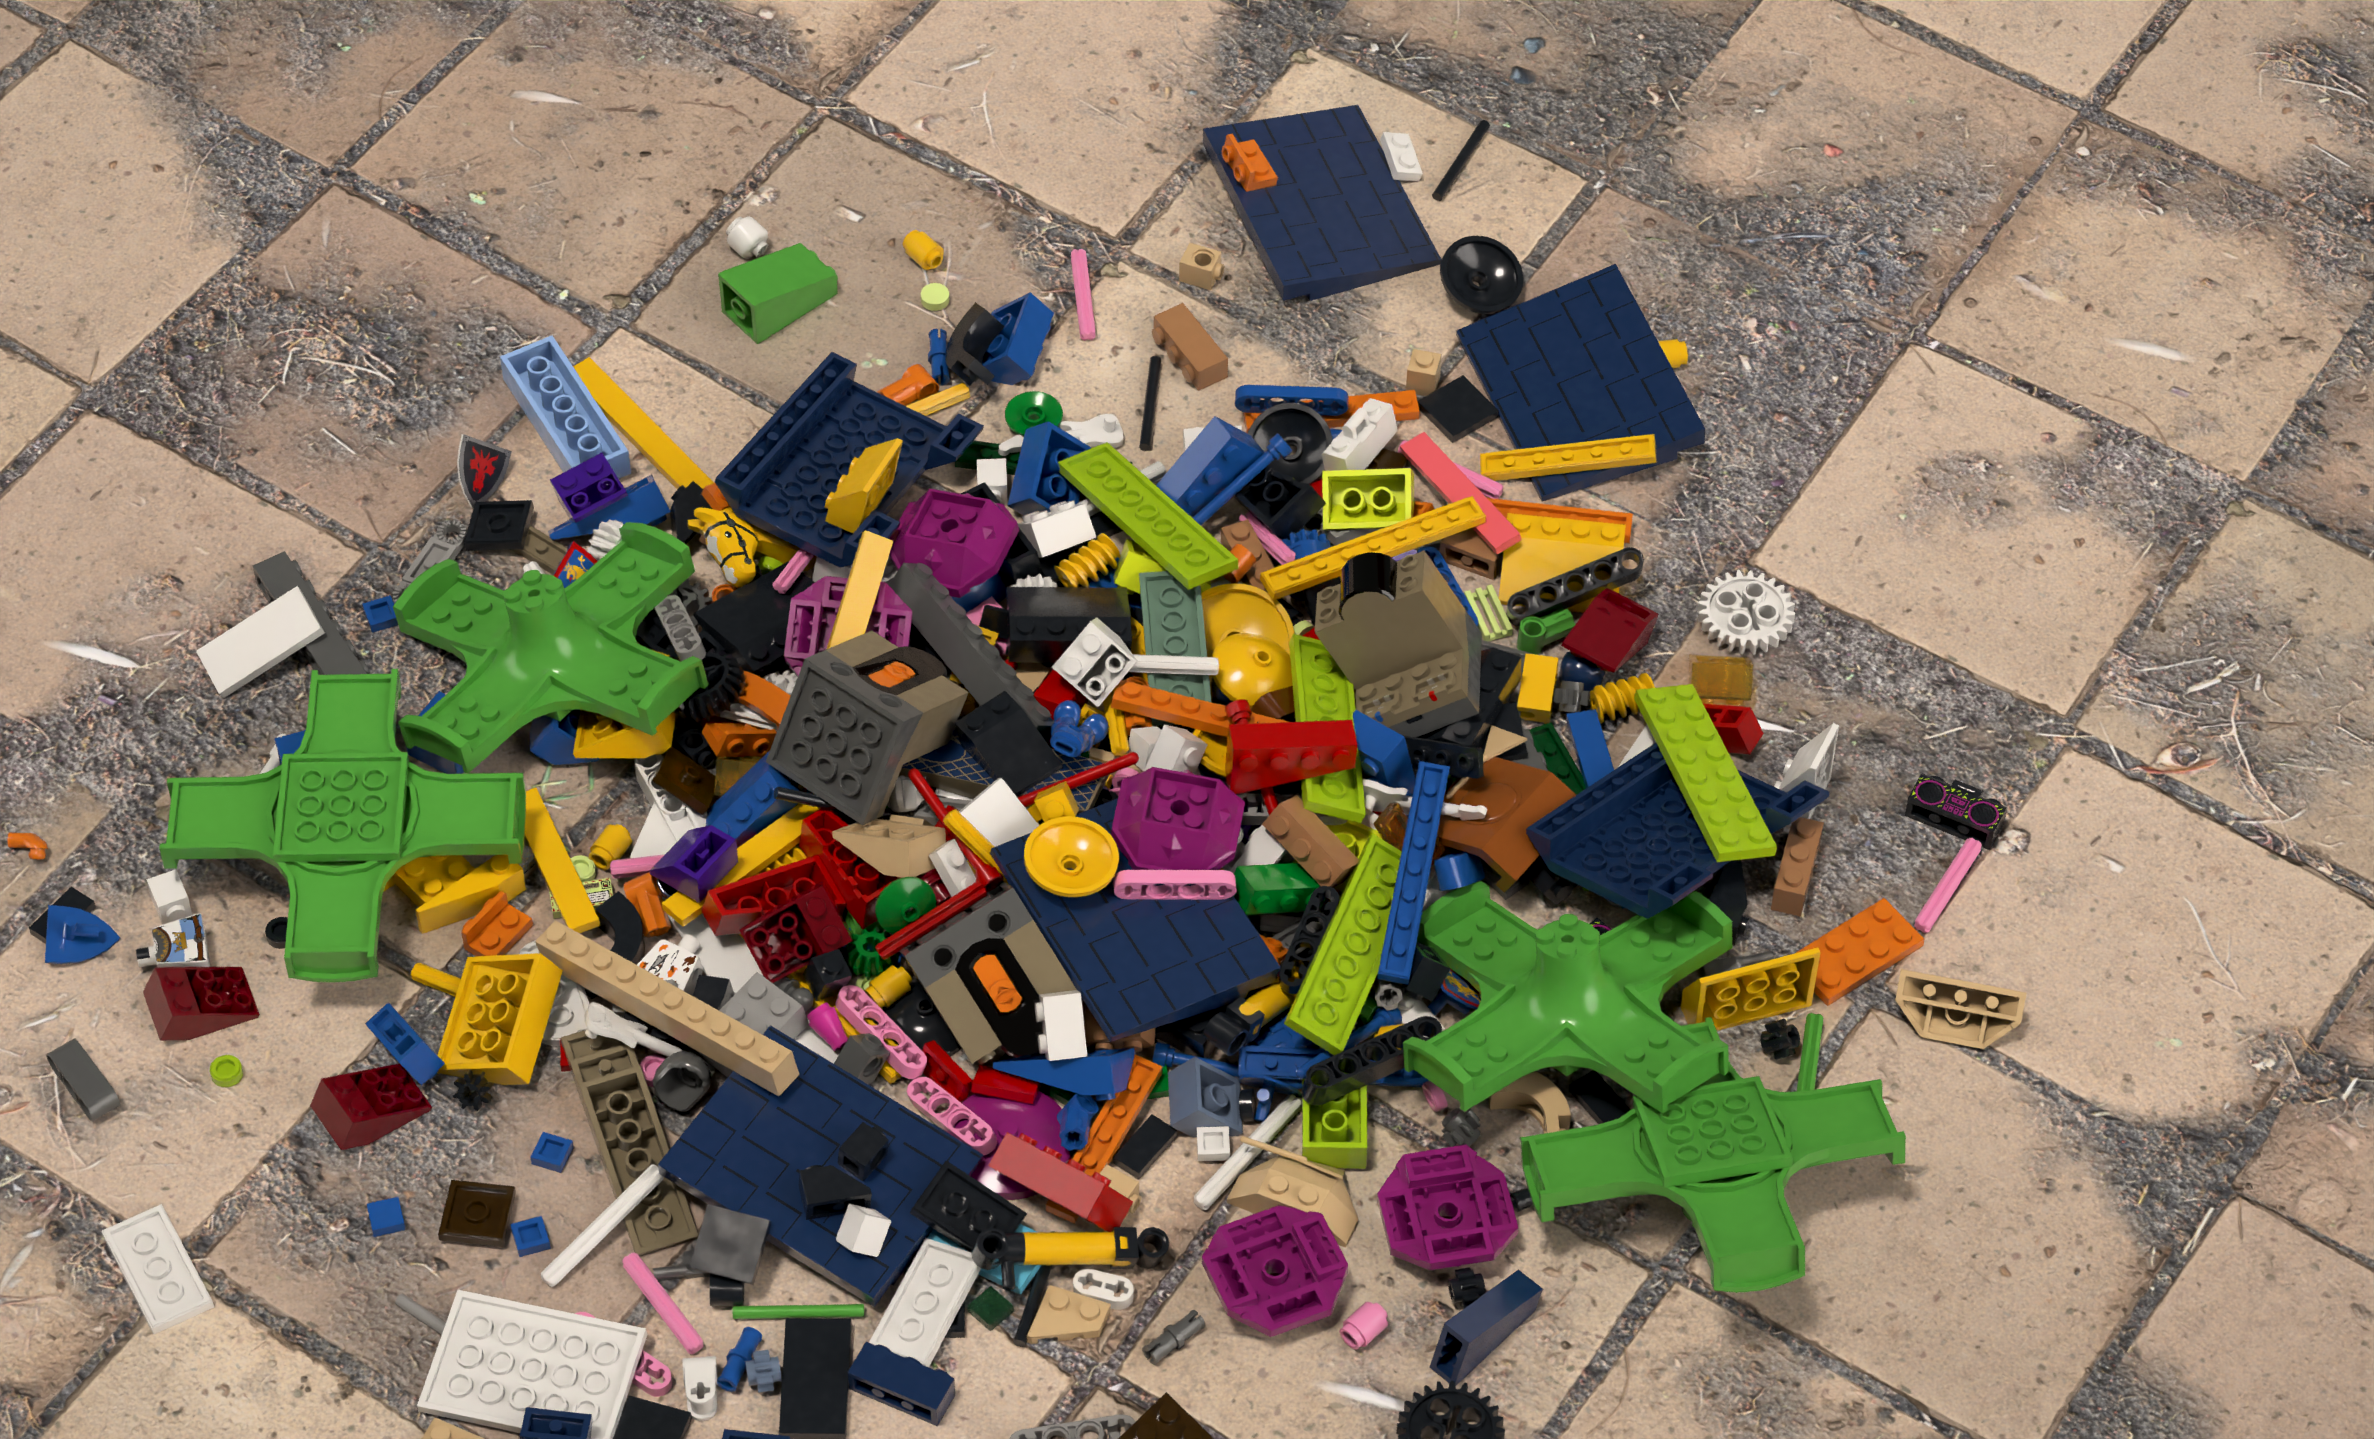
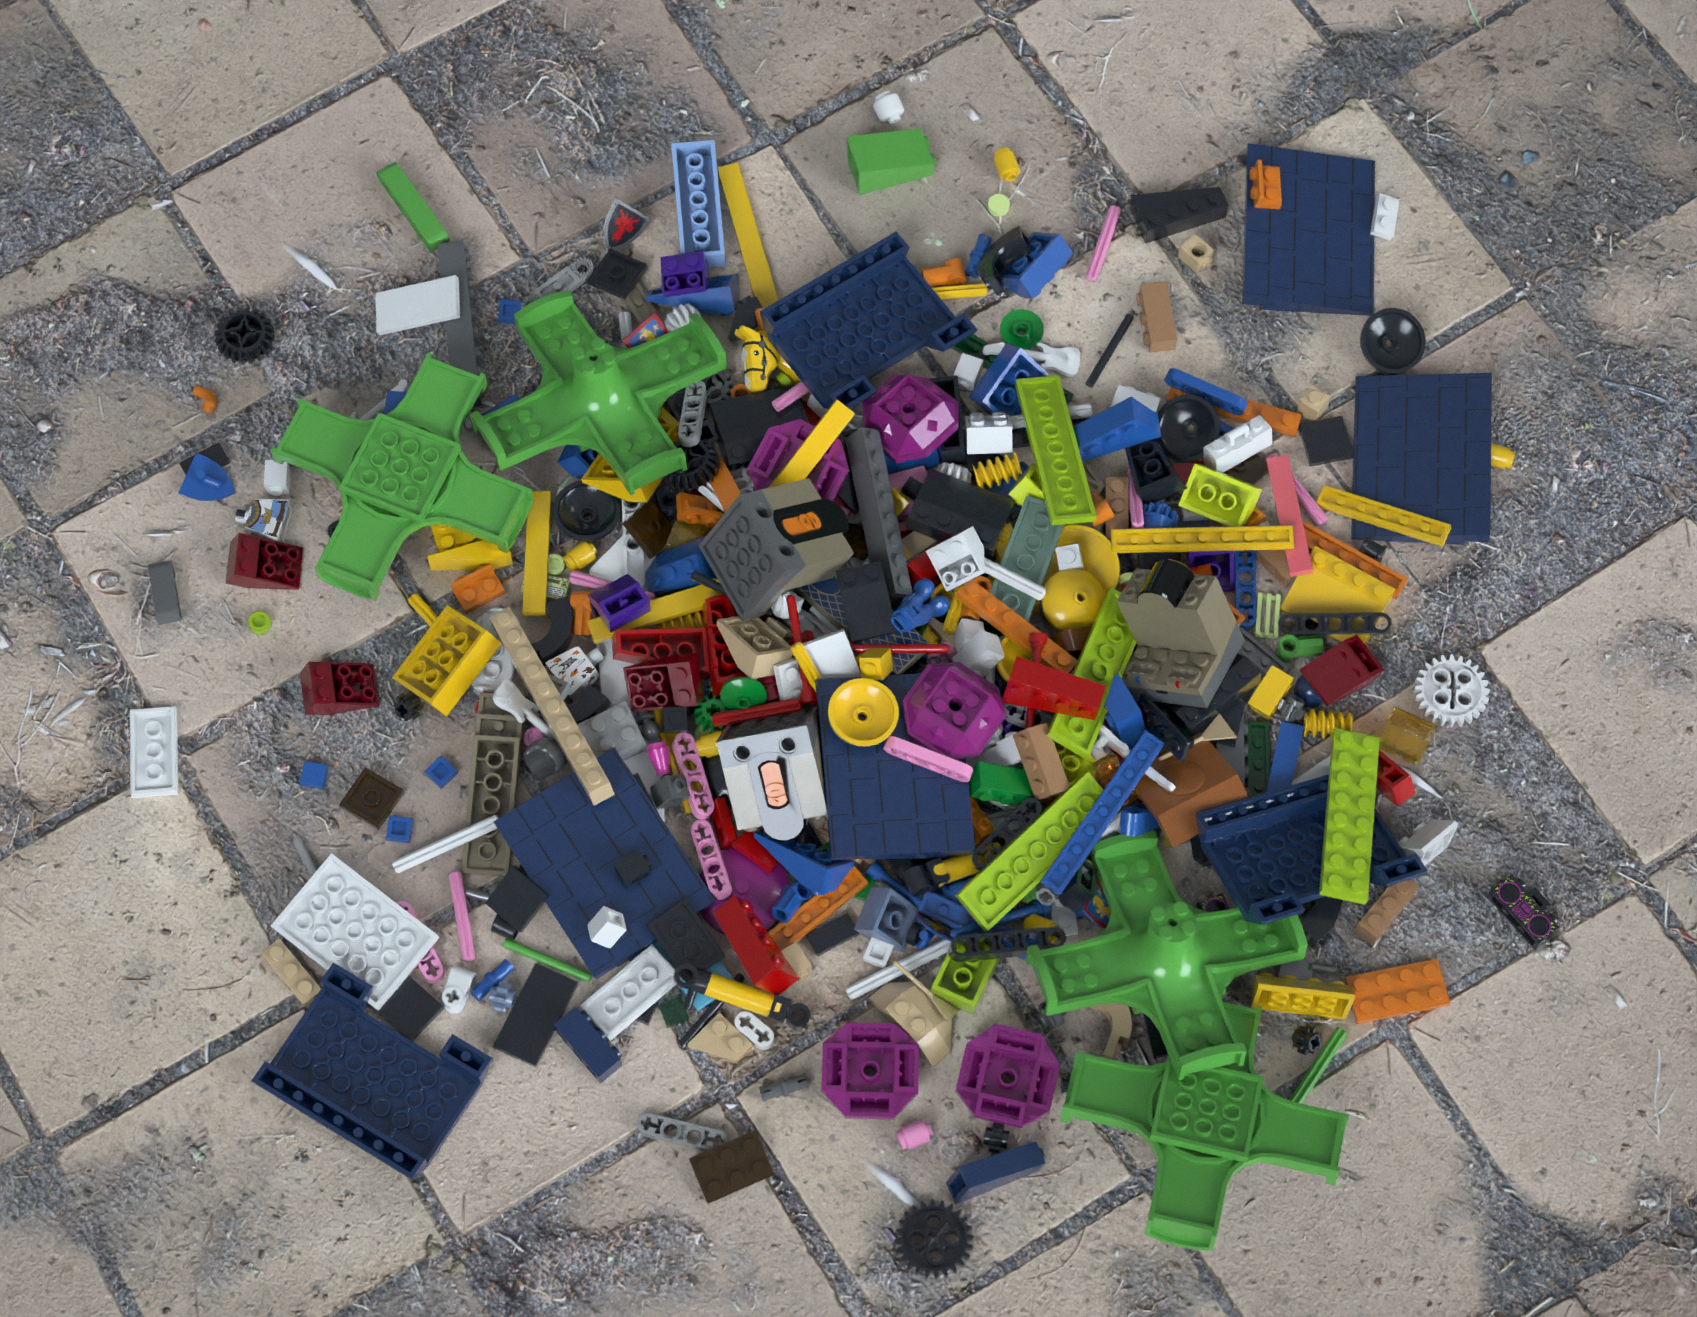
camera: 25 degrees right, 15 degrees up
blue slope [365,1002,445,1086] -> none
black slope [799,1165,872,1220] -> none
yellow slope [824,438,903,533] -> none
white brick [1035,990,1087,1061] -> none
blue piece [1193,433,1293,525] -> none
black bar [1432,120,1490,201] -> none
tan wedge [1895,969,2027,1049] -> none
bright pink axle [1914,838,1982,933] -> none
none -> black gear [215,307,275,365]
none -> bright green beam [376,162,450,252]
none -> black dish [553,480,621,542]
none -> white brick [1056,544,1084,571]
none -> black wedge [1129,187,1228,244]
none -> black bush [1359,536,1388,562]

